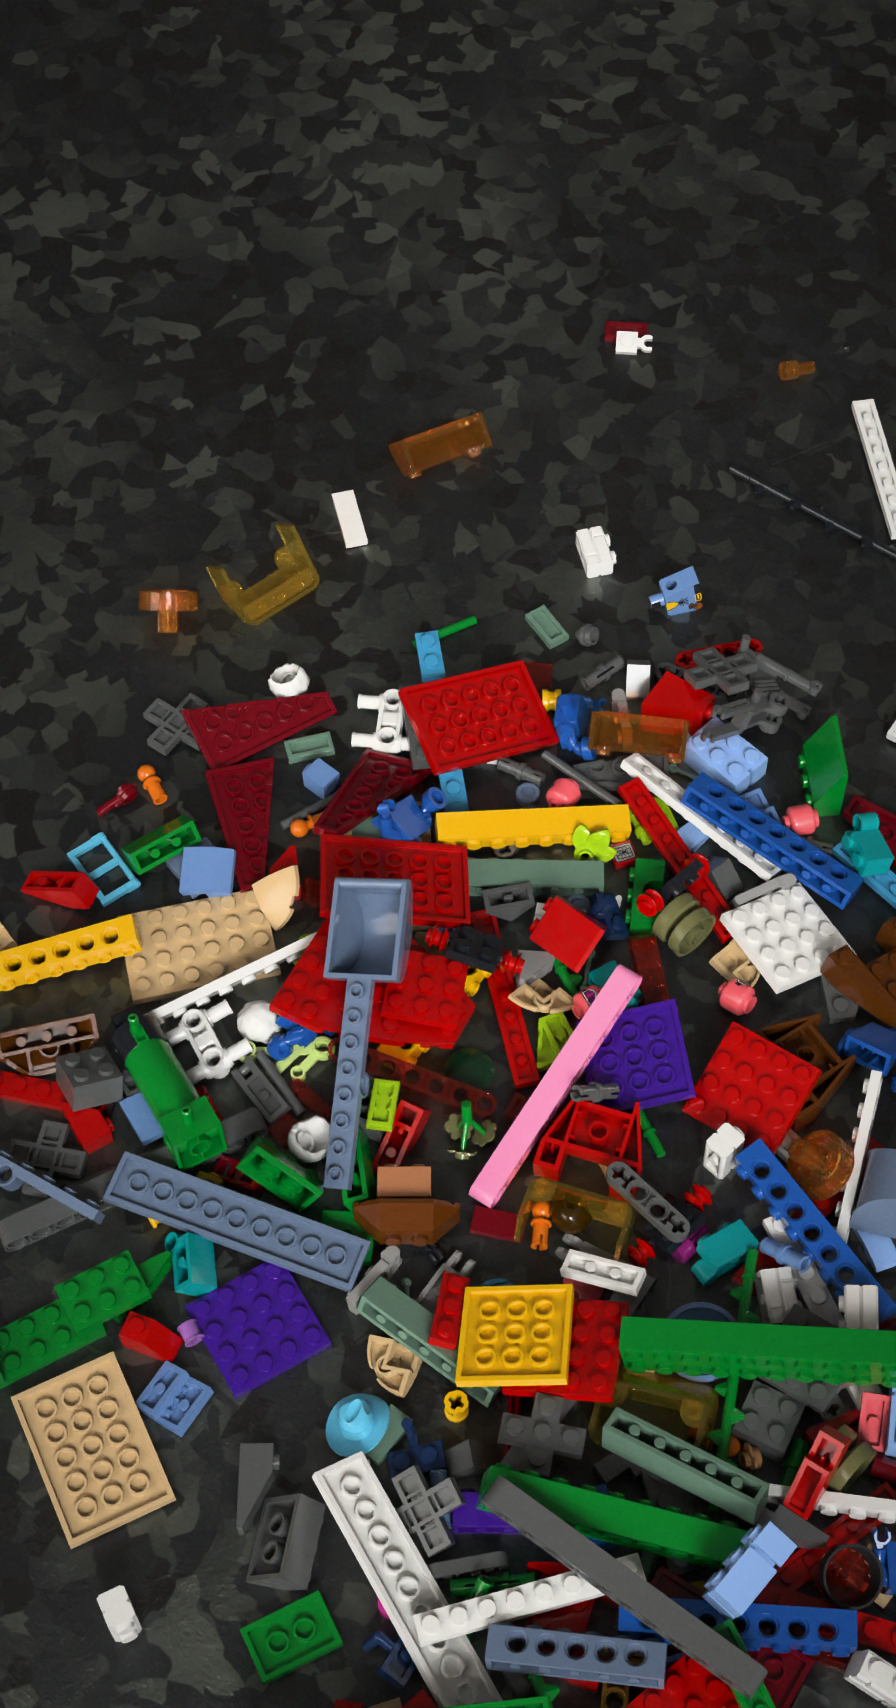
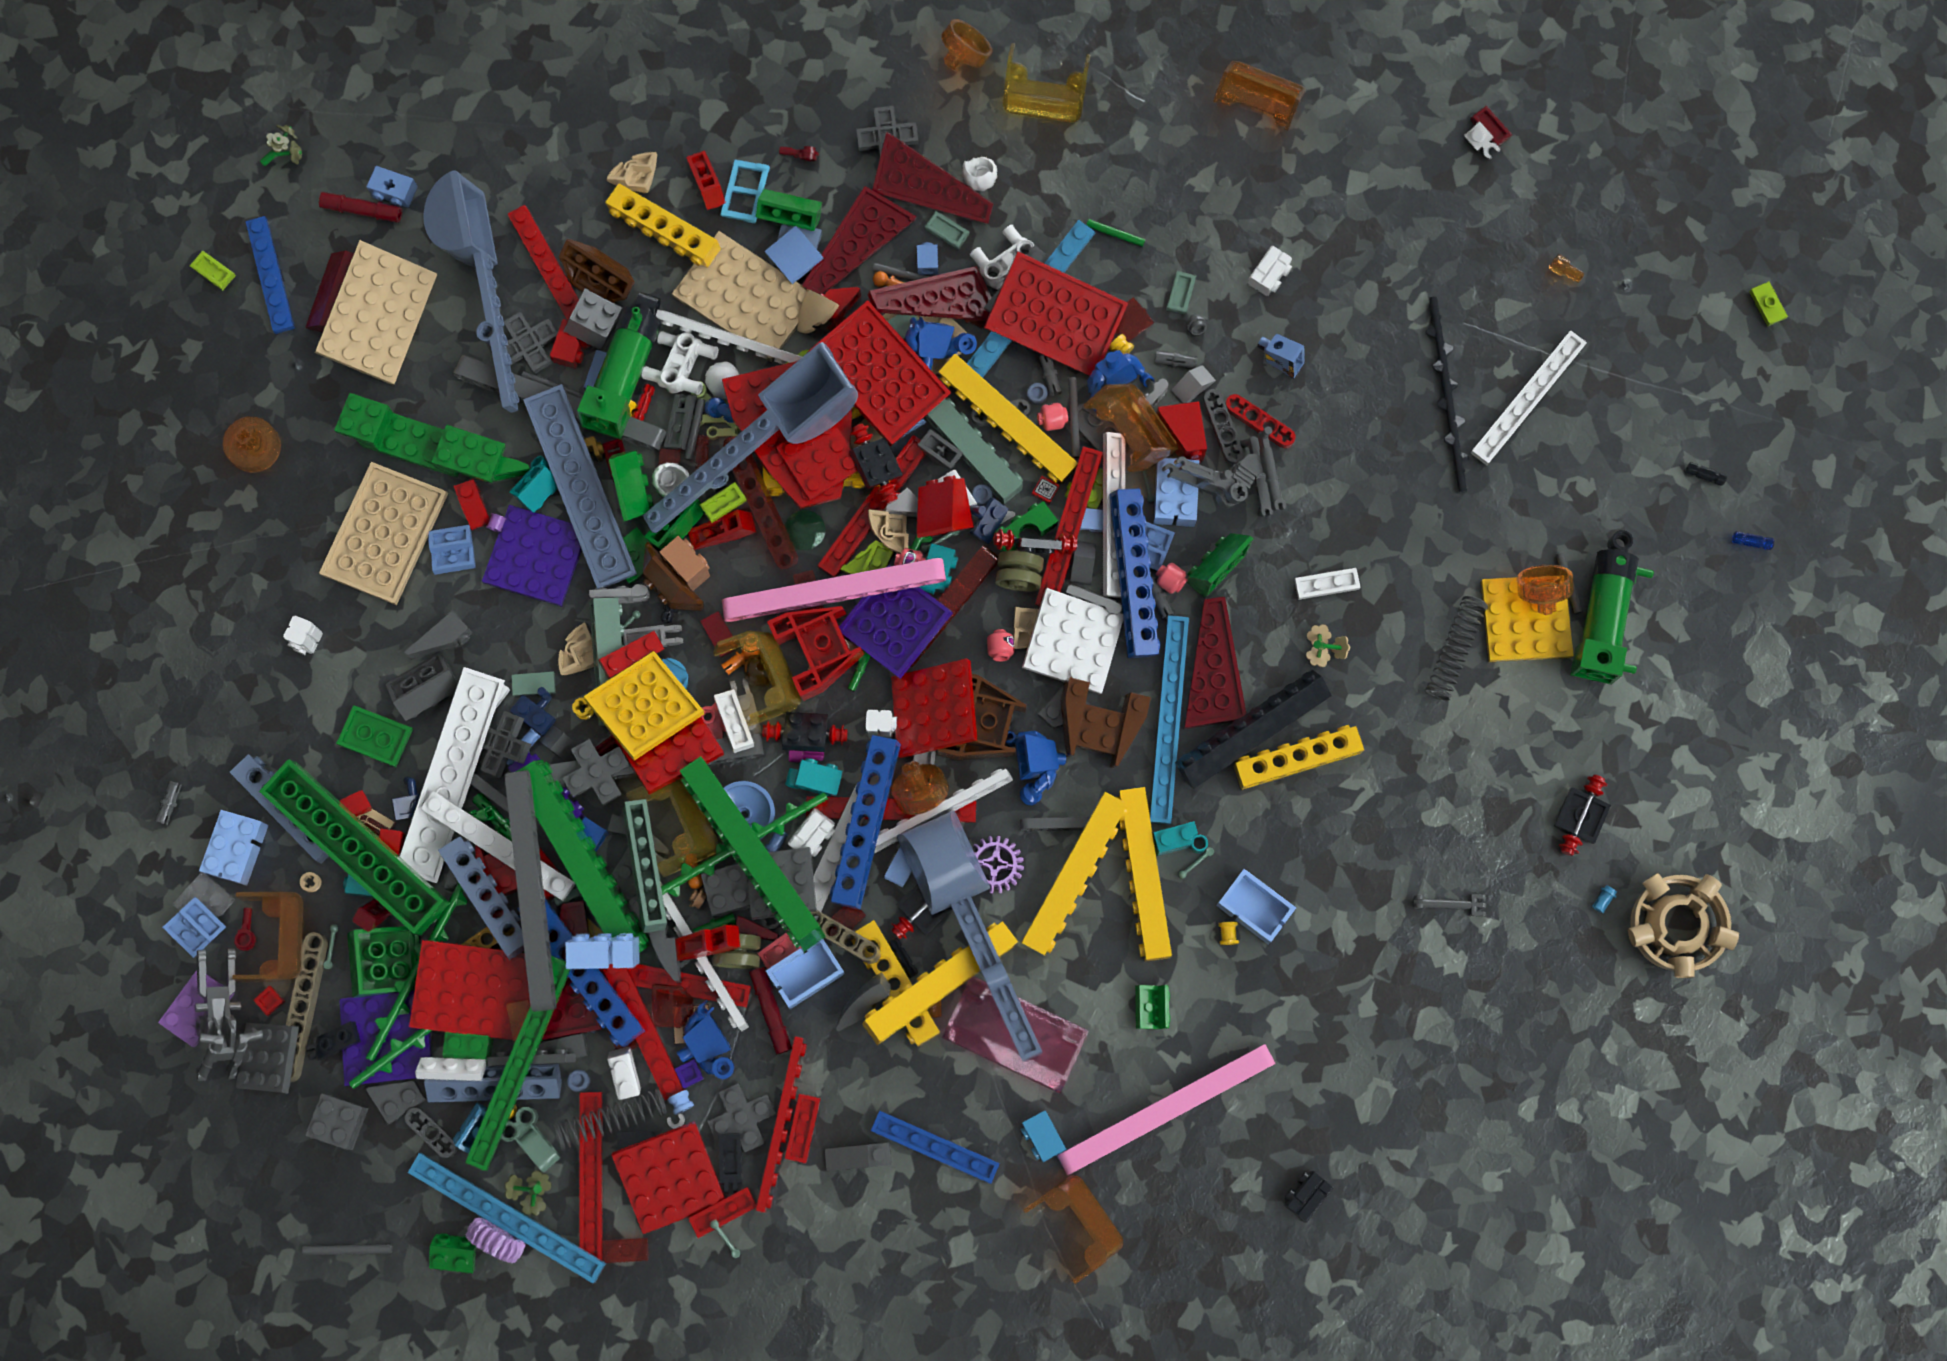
camera: 45 degrees right, 20 degrees up
orange pin [137,764,168,805] -> none
medium azure hat [326,1393,390,1457] -> none
white tile [332,490,368,549] -> none
olive plant [444,1100,497,1160] -> none
dark grey pin [570,1082,620,1103] -> none
lime plate [572,824,617,863] -> none
dark grey beam [606,1161,690,1243] -> none
dark grey plate [684,647,758,695] -> none
medium blue pin [759,1237,811,1273] -> none
black tyre [819,1544,884,1610] -> none
white brick [839,1285,879,1330] -> none
teal hinge [841,812,895,877] -> none

